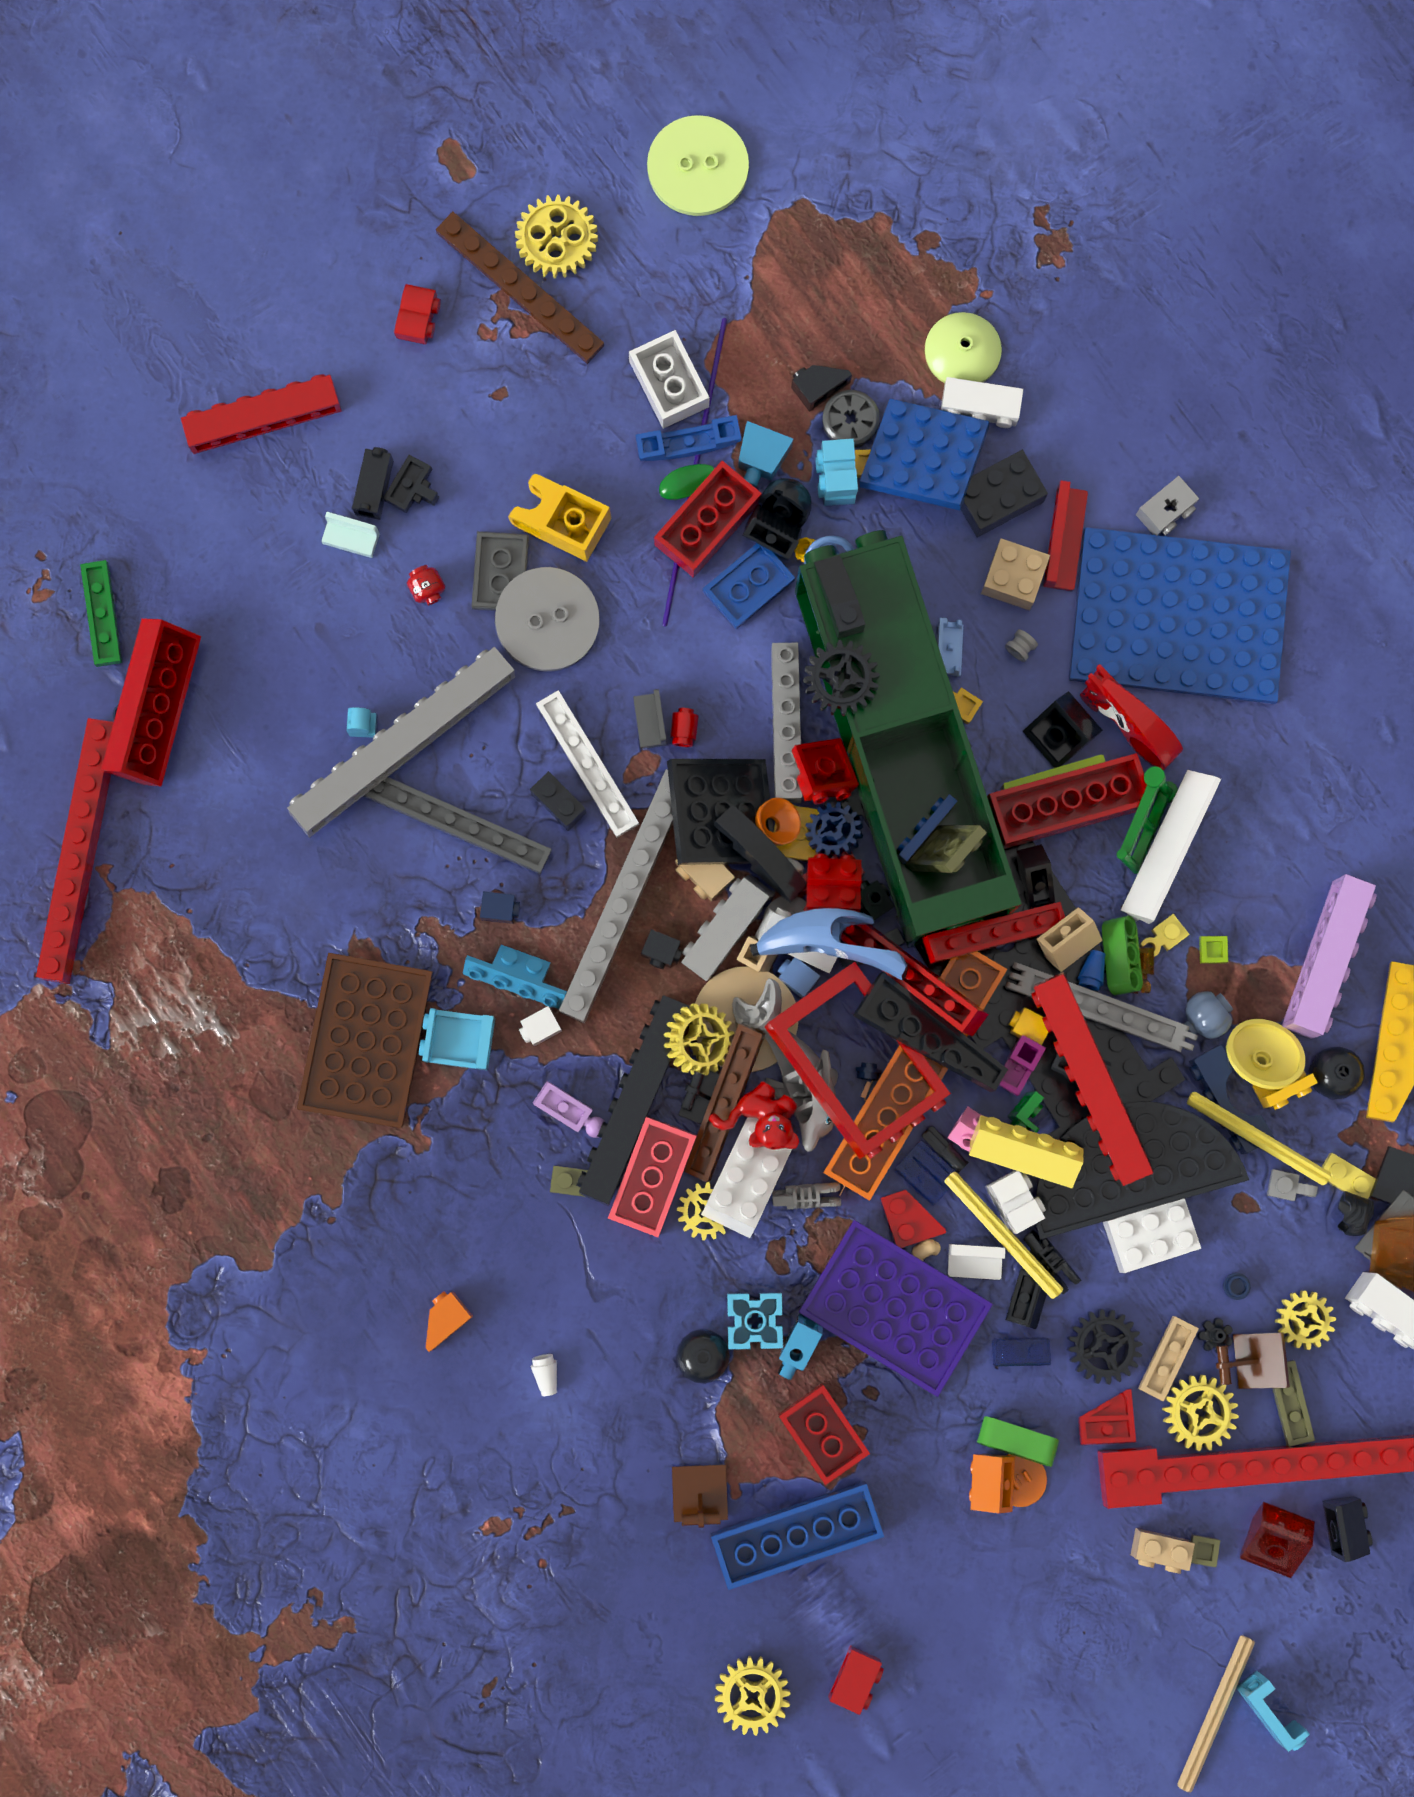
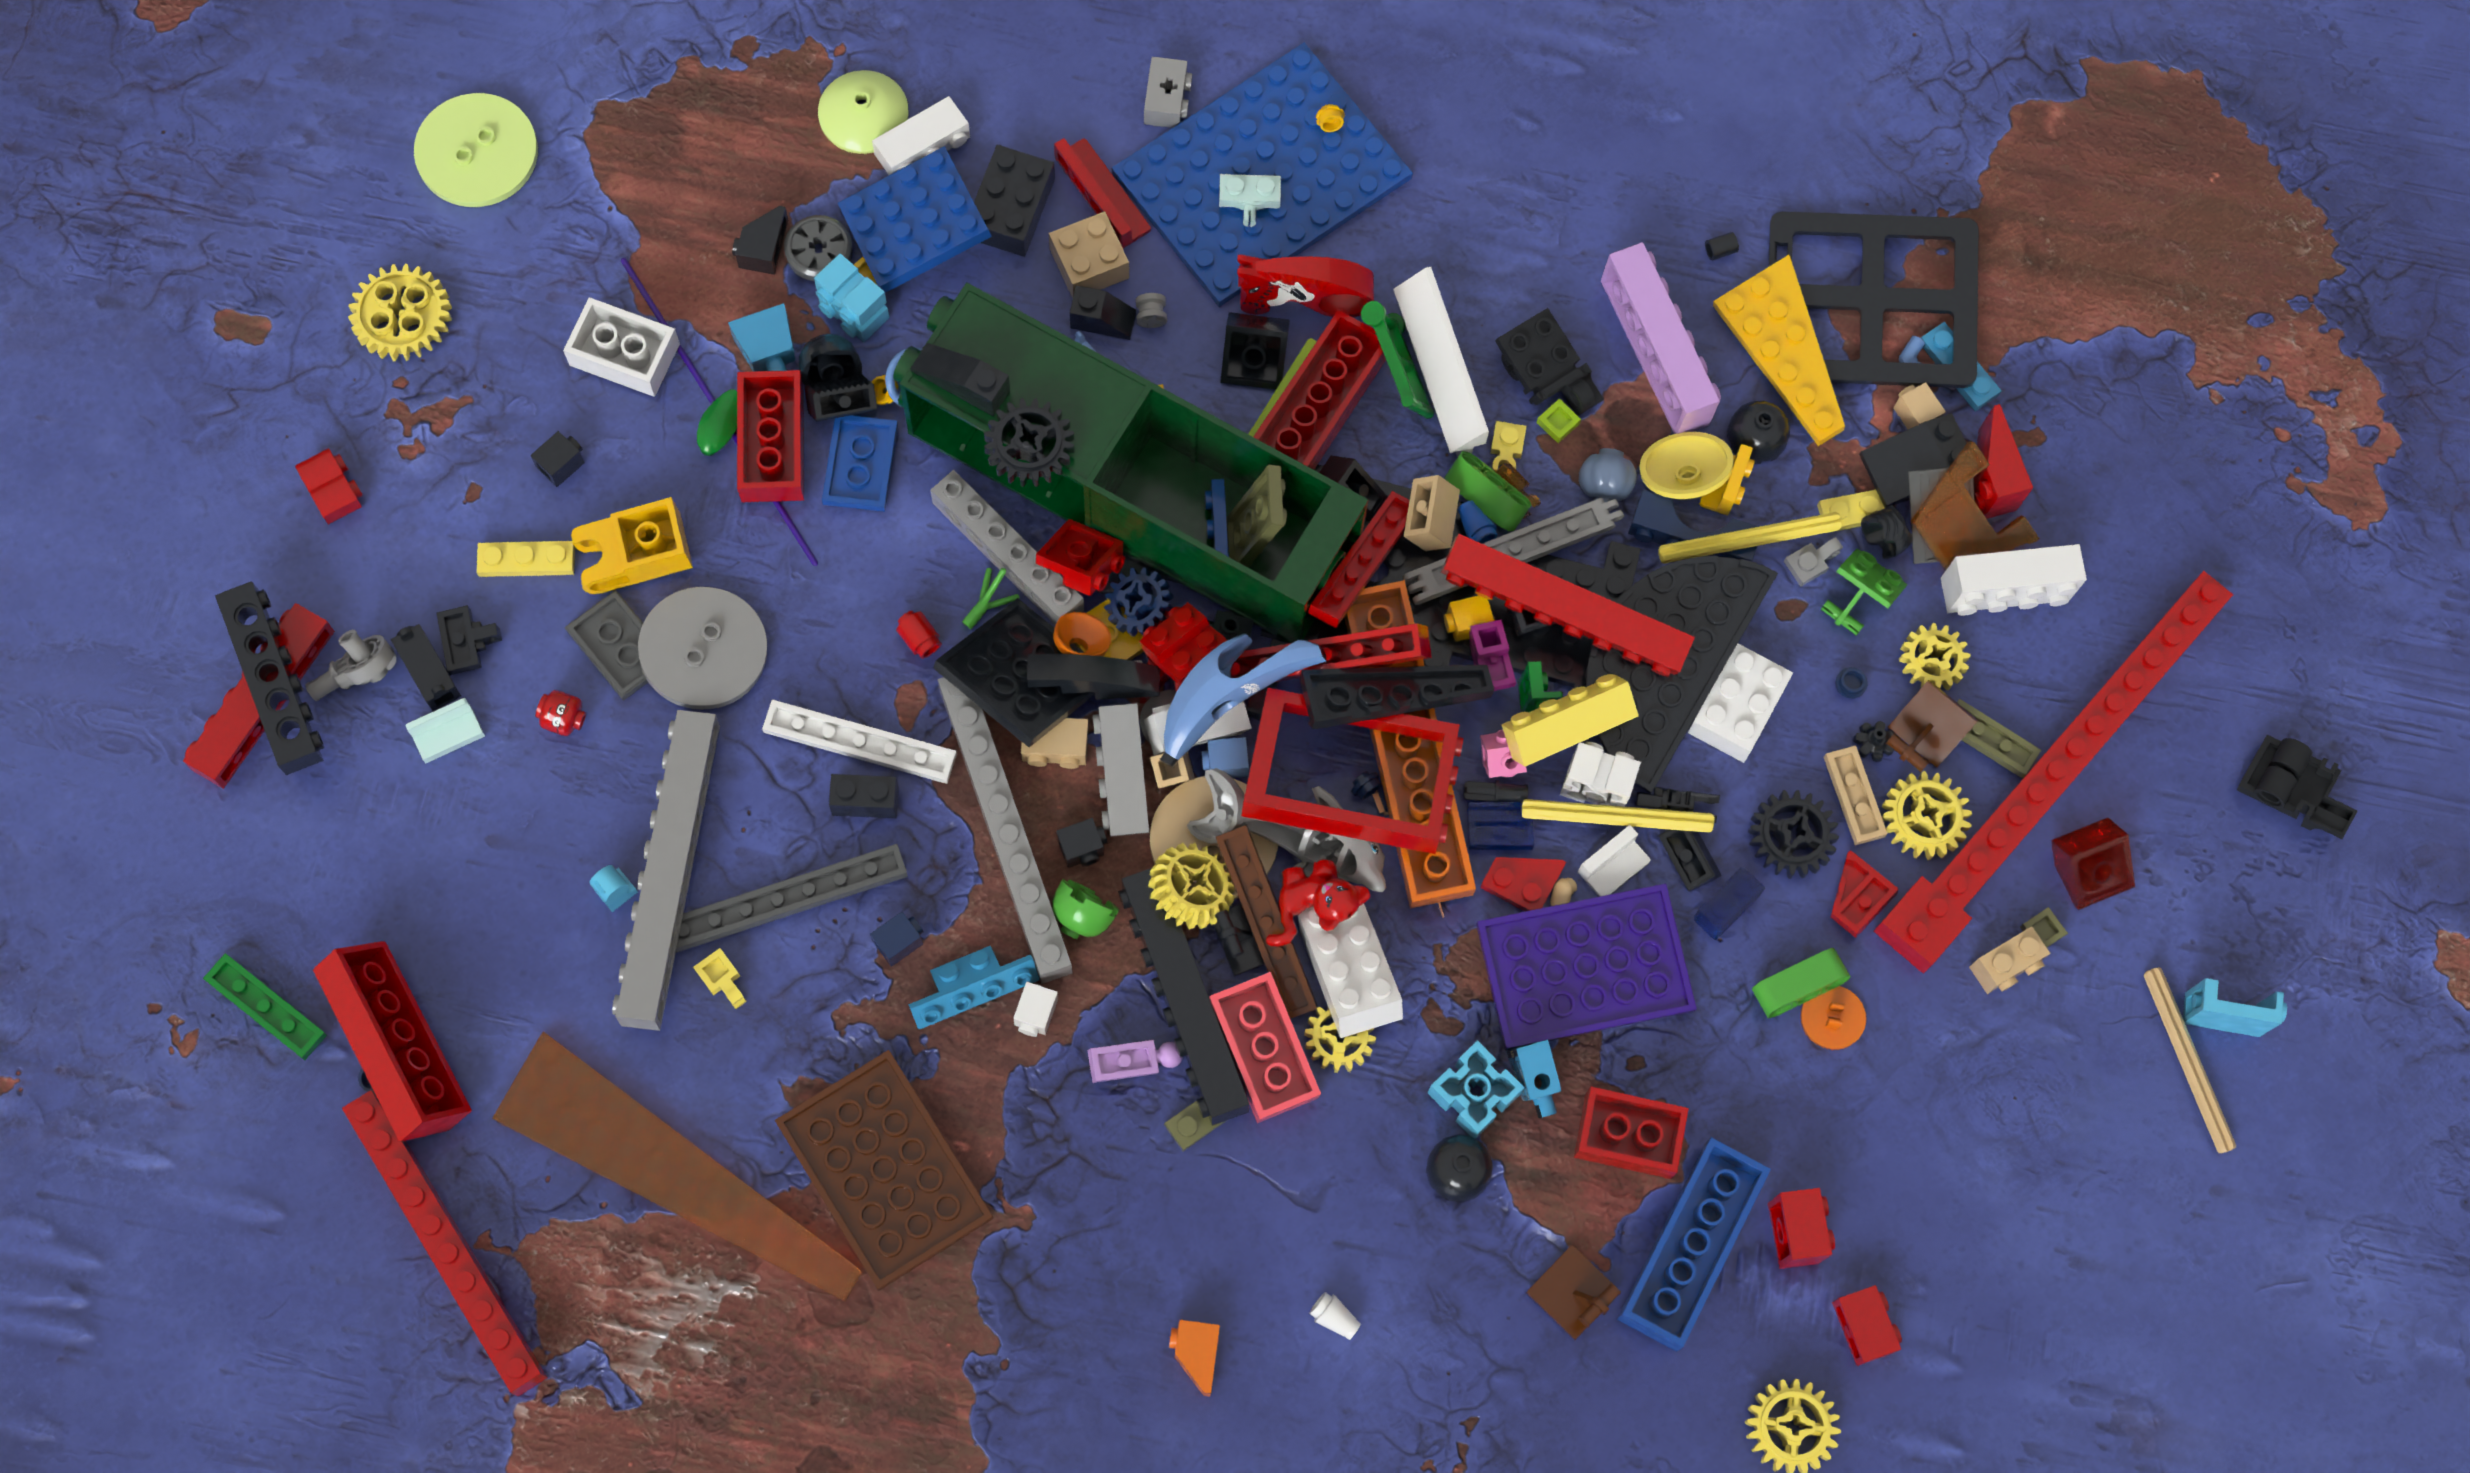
camera: 45 degrees left, 10 degrees down
medium azure panel [419,1008,495,1071] -> none
reddish brown plate [436,211,604,364] -> none
dark grey panel [633,689,666,749] -> none
blue slope [636,415,742,461] -> none
light grey hinge [772,1182,841,1209] -> none
orange brick [969,1453,1015,1513] -> none
black slope [1322,1496,1373,1562] -> none
none -> black brick [215,581,325,775]
none -> light grey pin [305,629,396,701]
none -> light yellow plate [477,541,575,577]
none -> clear orange wing [492,1031,862,1302]
none -> black brick [530,431,585,487]
none -> light yellow plate [693,948,747,1009]
none -> bright green plant [962,568,1020,630]
none -> bright green cylinder [1052,879,1119,939]
none -> black slope [1070,285,1136,340]
none -> light aqua plate [1219,174,1281,227]
none -> yellow plate [1316,104,1345,132]
none -> black plate [1495,308,1604,416]
none -> red brick [1768,1188,1835,1269]
none -> bright green plate [1821,548,1908,636]

